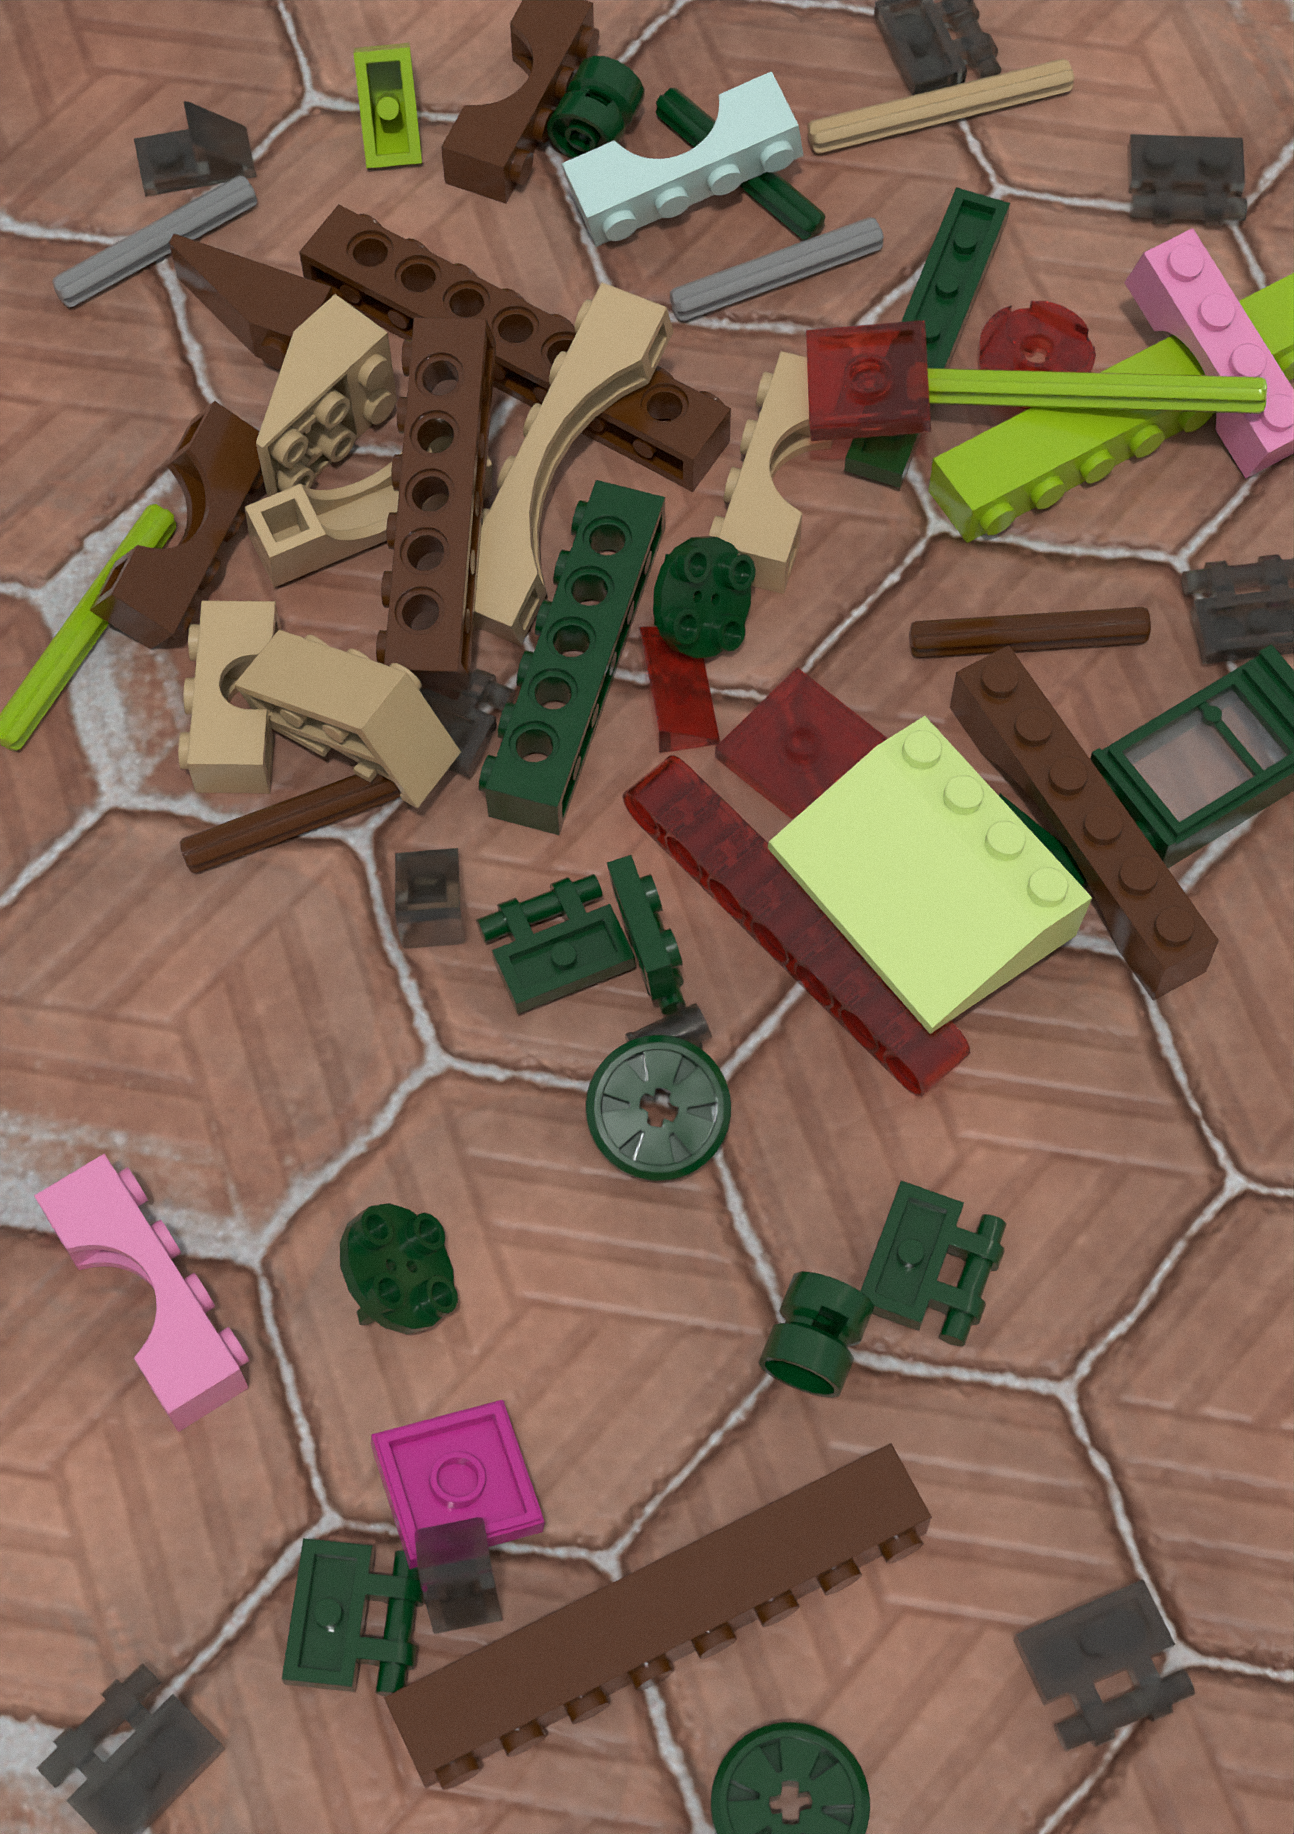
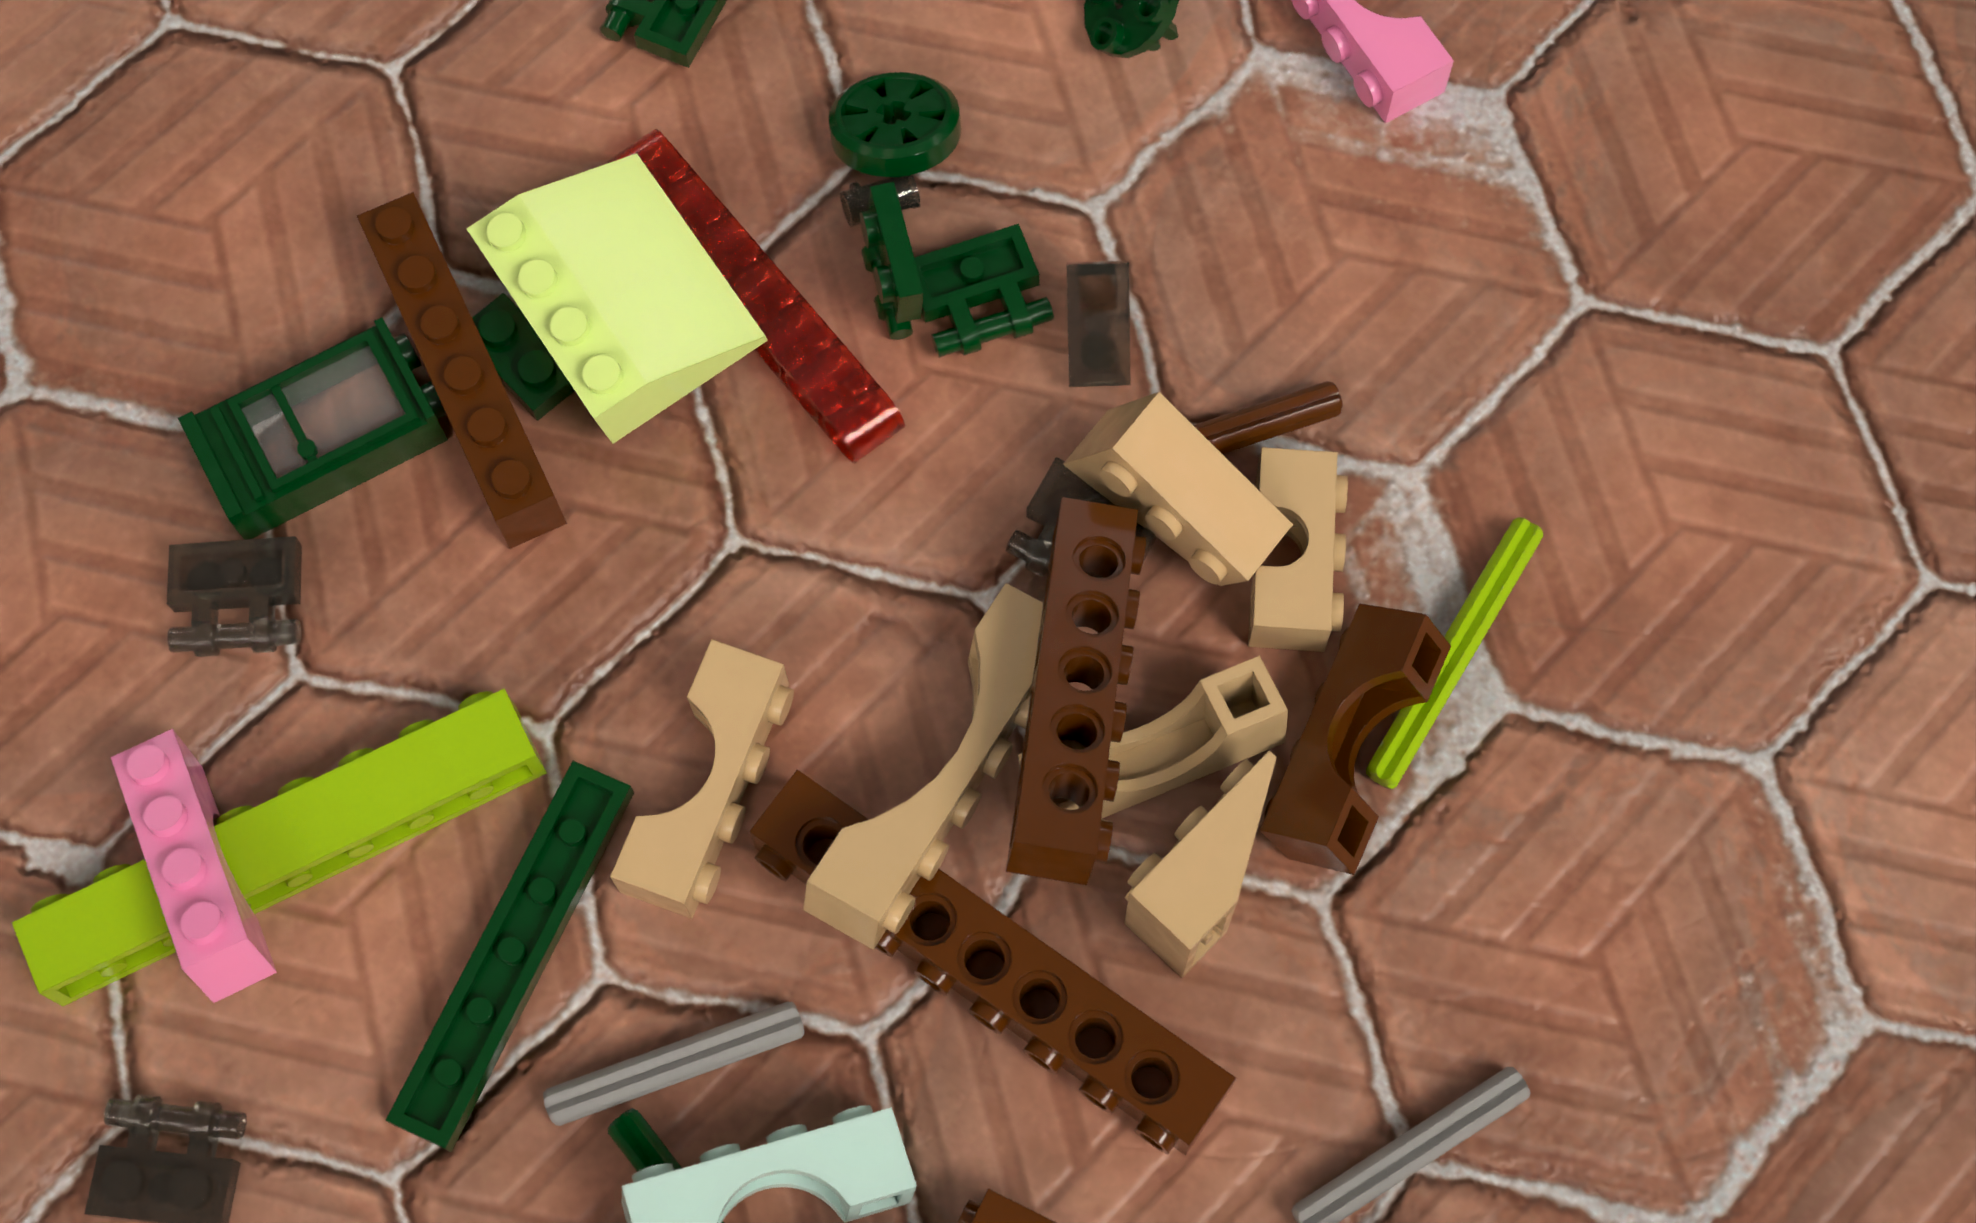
camera: 175 degrees left, 5 degrees up
reddish brown slope [169,234,333,369] -> none
dark green brick [478,480,665,835] -> none
clear red slope [639,626,720,753] -> none
dark green plate [653,536,756,659] -> none
clear red plate [715,667,888,820] -> none
clear red plate [806,320,931,441] -> none
lime axle [907,368,1267,414] -> none
reddish brown axle [909,607,1151,657] -> none
clear red plate [977,301,1096,410] -> none

